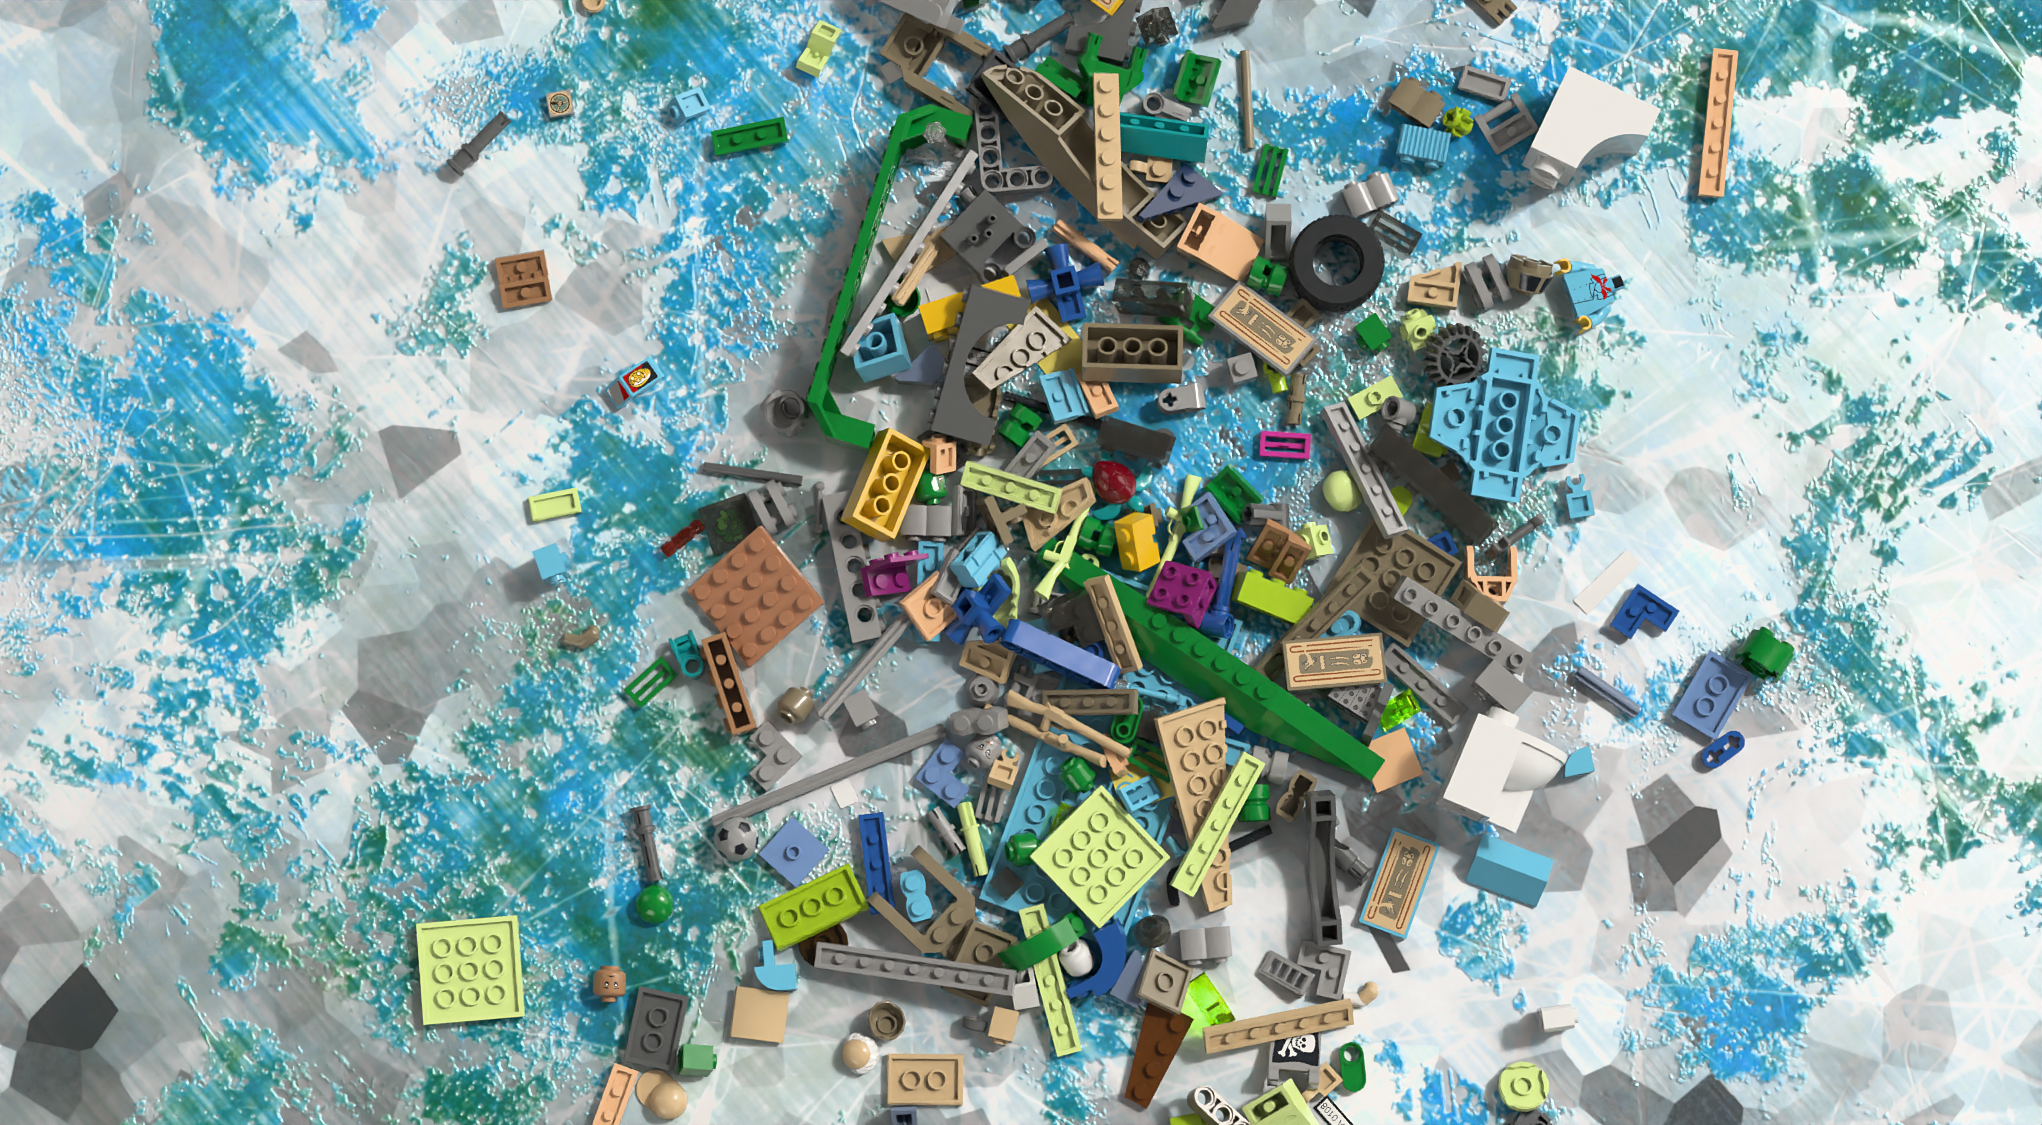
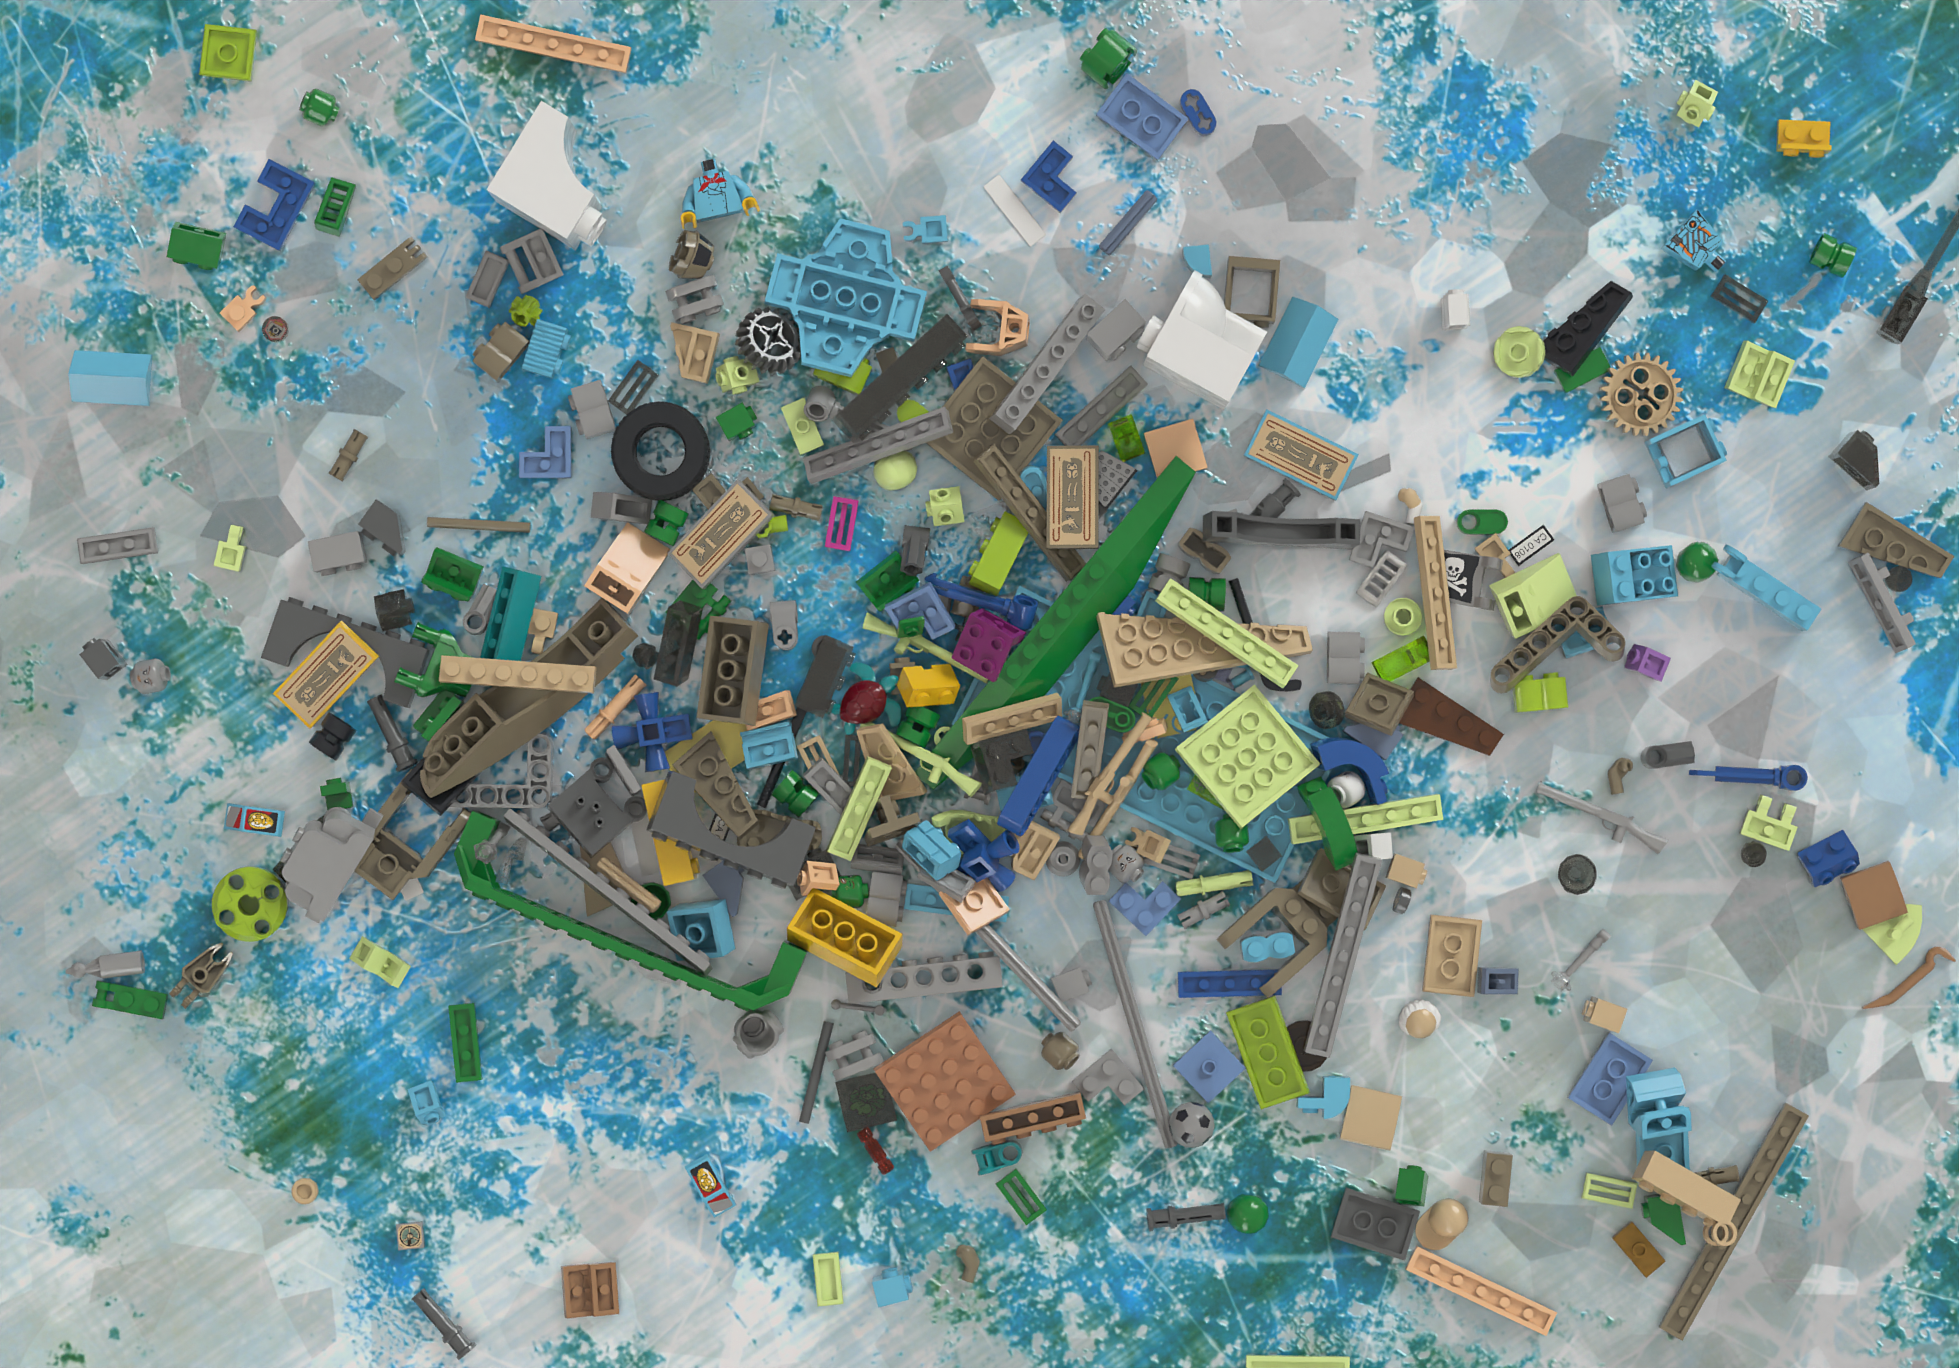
camera: 85 degrees left, 5 degrees up
medium nougat head [593,966,626,1002] -> none
white sticker [831,778,858,809] -> none
magenta bracket [860,550,929,598] -> none
dark tan hair [867,1000,906,1041] -> none
wing [1136,164,1223,223] -> none
medium nougat slope [1246,518,1311,585] -> none
green tile [1252,143,1289,198] -> none
dark grey tile [1360,682,1394,747] -> none
dark tan slope [1450,579,1510,633] -> none
none -> medium blue plate [519,426,572,478]
none -> dark tan window [1224,256,1280,328]
none -> yellowish green plate [1384,598,1422,636]

